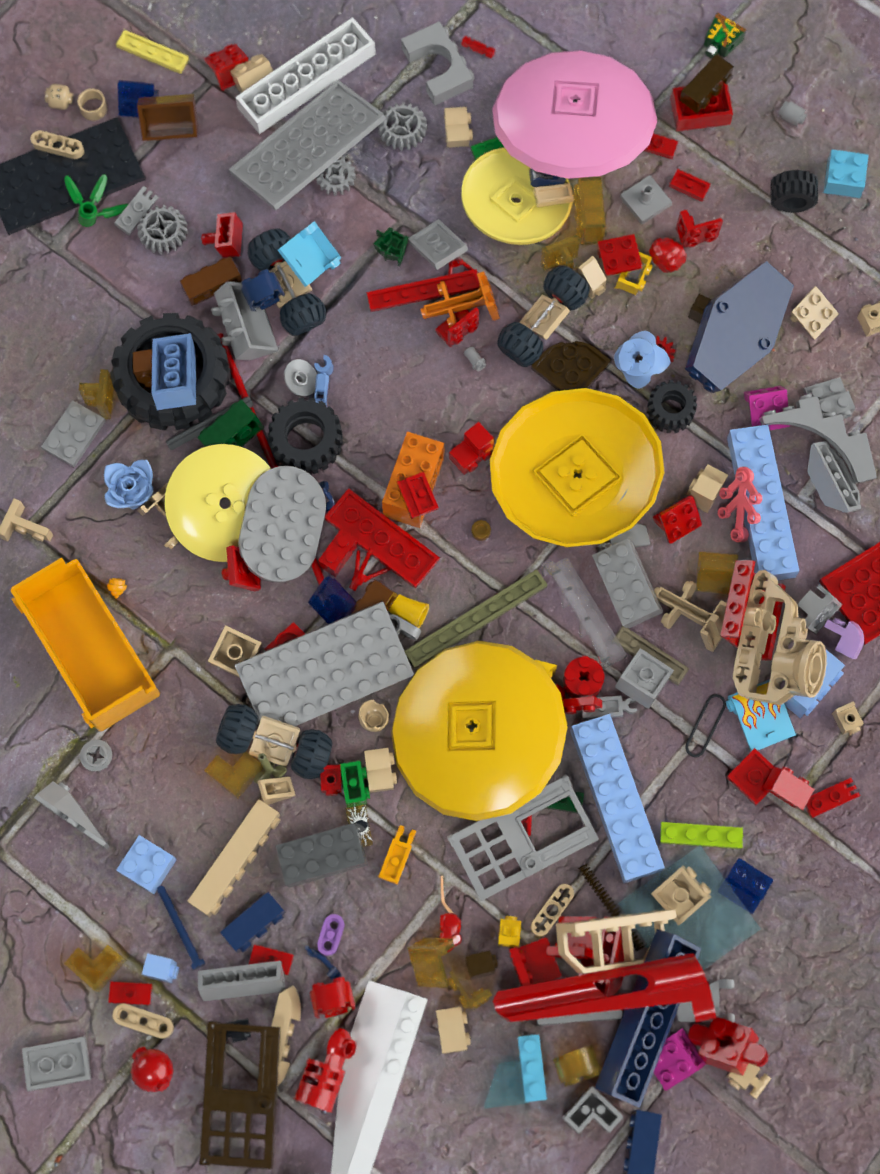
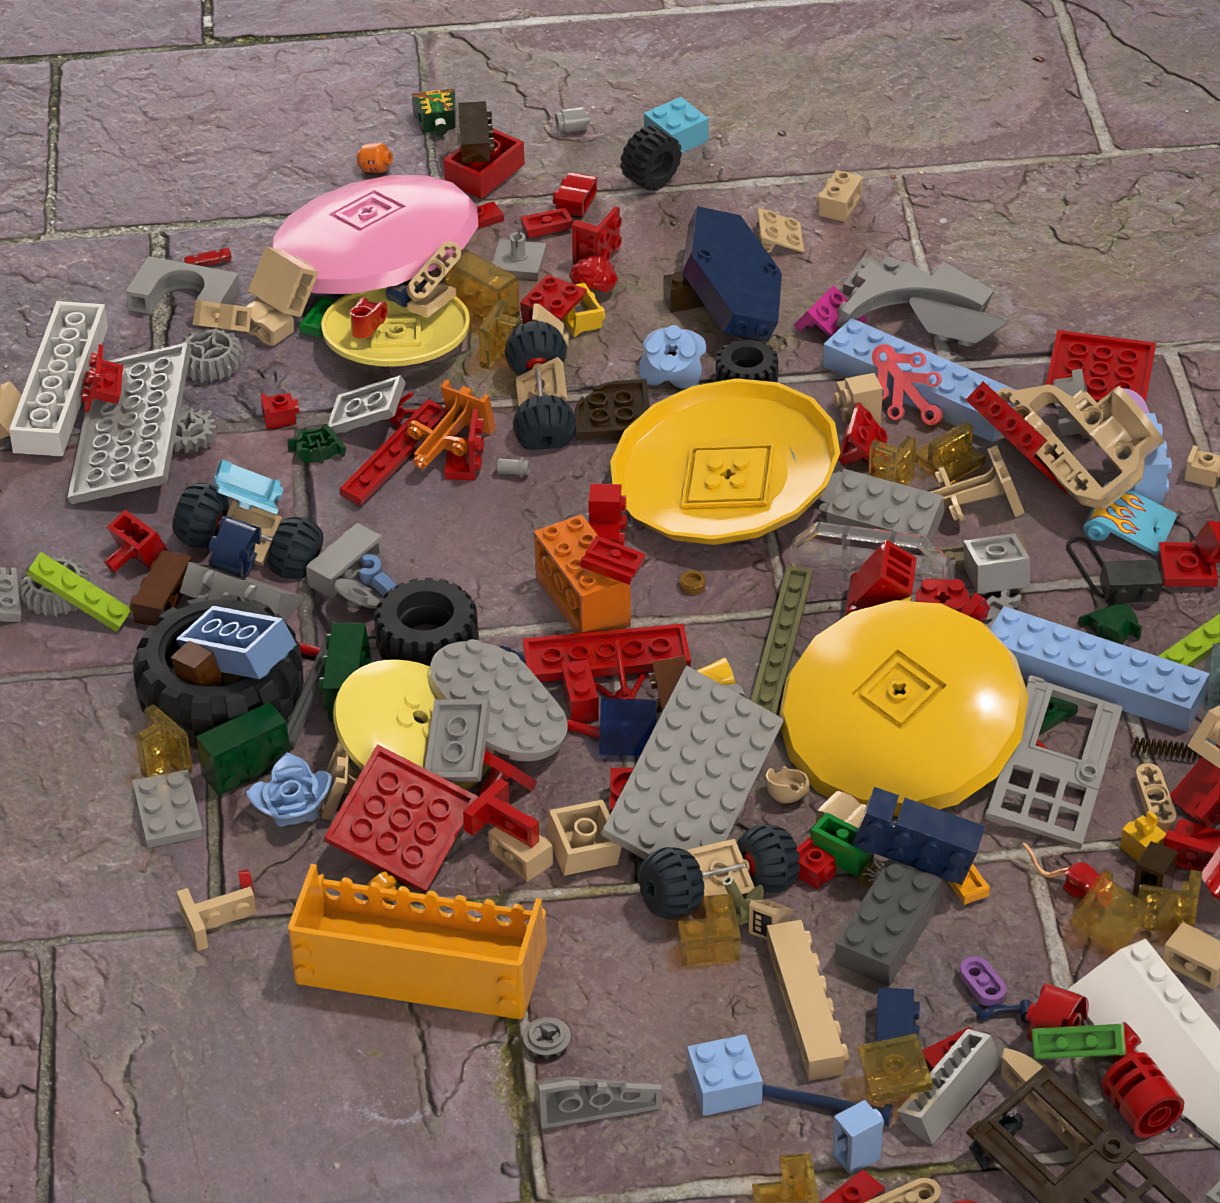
camera: 45 degrees left, 30 degrees down
none -> lime plate [26,552,131,632]
none -> red bracket [81,344,124,412]
none -> tan brick [193,300,252,332]
none -> dark green brick [196,702,290,795]
none -> red tile [238,869,254,893]
none -> tan brick [248,246,319,317]
none -> red brick [260,393,300,429]
none -> light grey brick [306,523,383,598]
none -> red plate [323,744,478,894]
none -> red piece [350,298,388,339]
none -> orange head [357,143,393,173]
none -> tan beam [406,241,461,301]
none -> light grey plate [425,699,491,782]
none -> red bracket [463,778,539,848]
none -> tan brick [488,827,553,882]
none -> red brick [553,172,598,217]
none -> red piece [844,540,917,617]
none -> dark blue piece [852,787,985,885]
none -> clear yellow bracket [857,1033,933,1103]
none -> clear yellow bracket [869,436,916,486]
none -> bright green tile [1032,1023,1126,1060]
none -> dark green piece [1077,603,1142,645]
none -> pearl dark grey brick [1099,560,1163,603]

